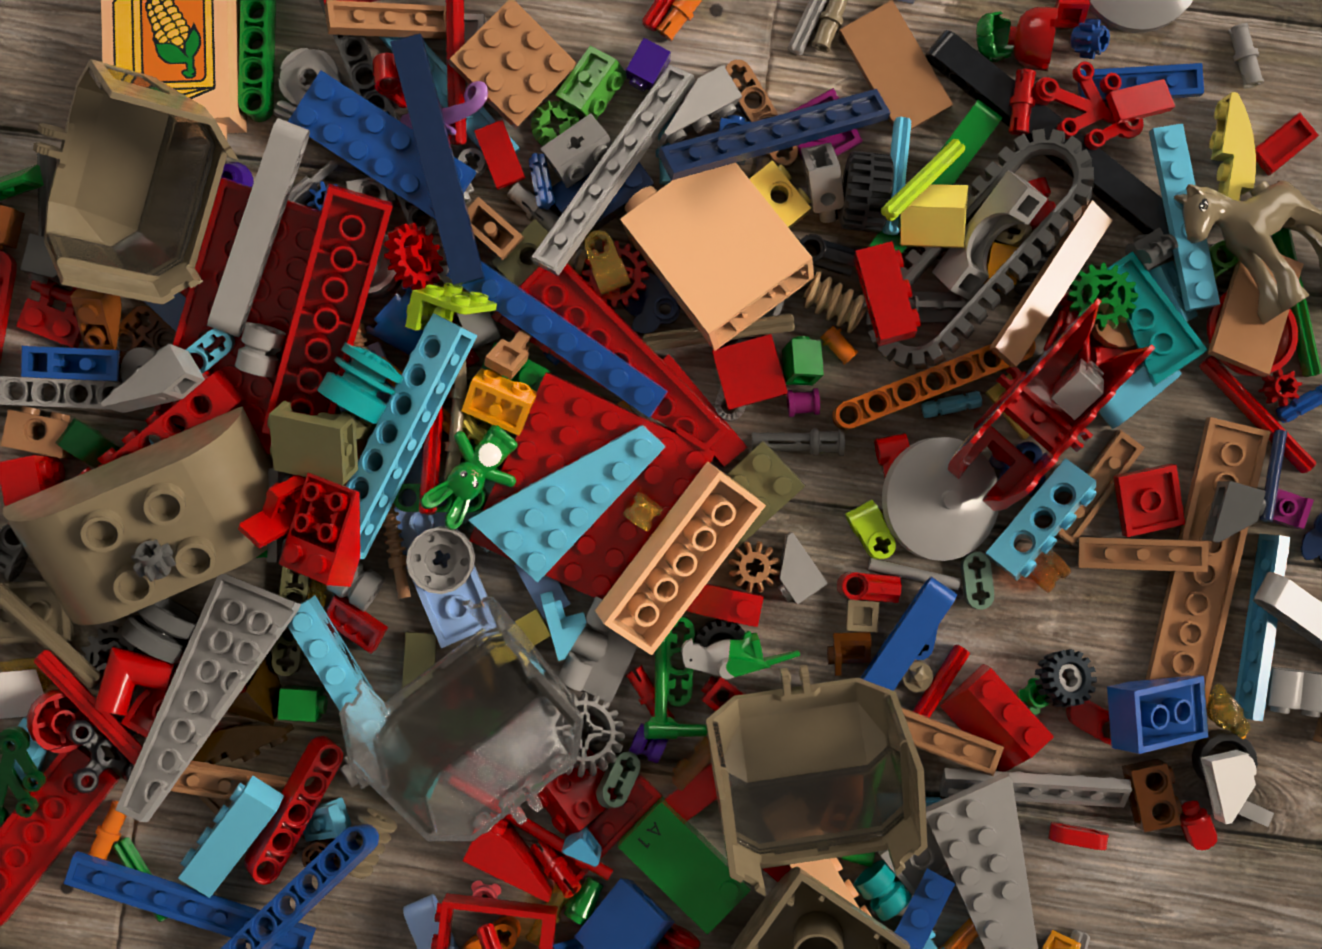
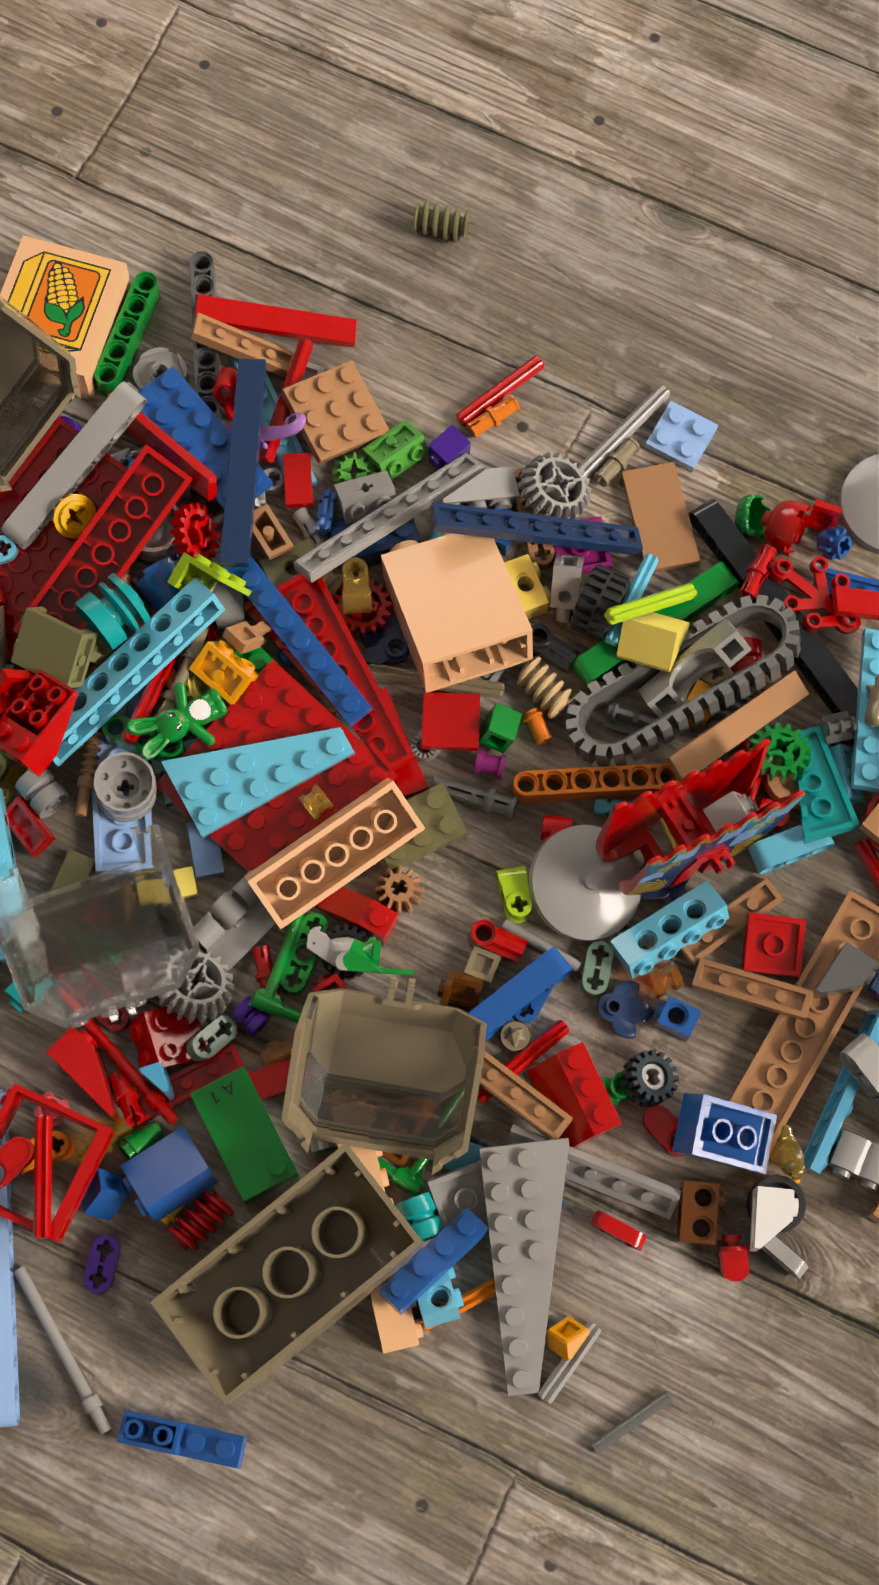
camera: 15 degrees right, 15 degrees down
light grey wheel [235,322,286,377] -> none
medium azure slope [540,591,587,661] -> none
light grey slope [777,532,828,605] -> none
red brick [854,241,921,347] -> none
none -> yellow gear [51,493,96,538]
none -> red tile [107,393,217,501]
none -> light grey gear [518,452,592,519]
none -> dark blue plate [597,981,653,1039]
none -> blue brick [653,996,701,1042]

